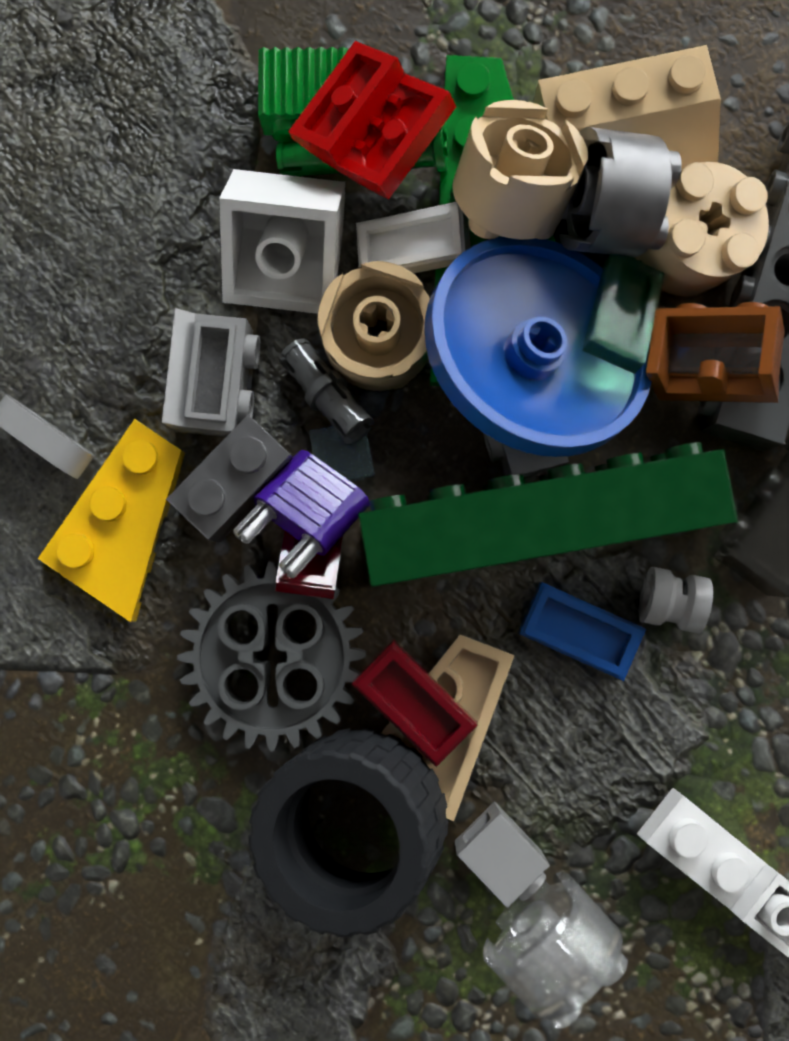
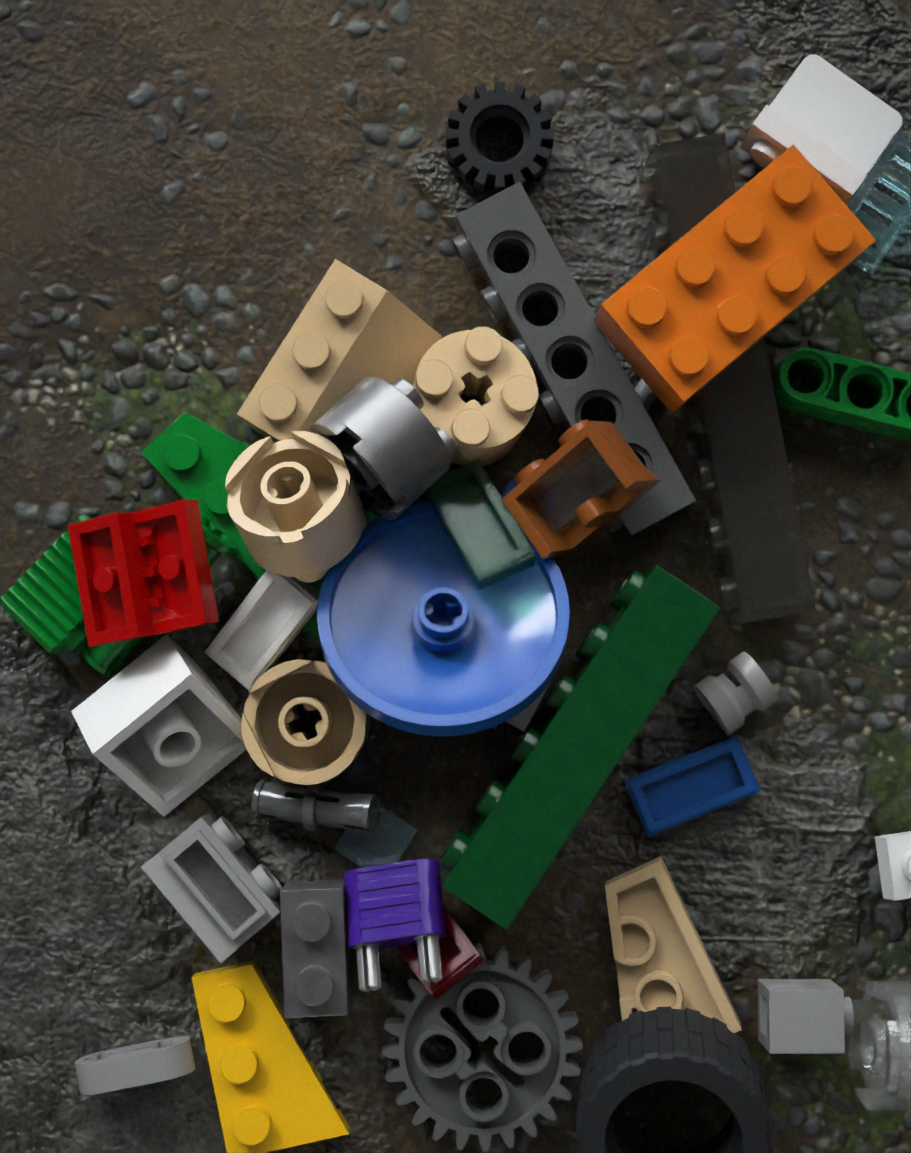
camera: 50 degrees left, 0 degrees up
dark red tile [352,639,478,767] -> none

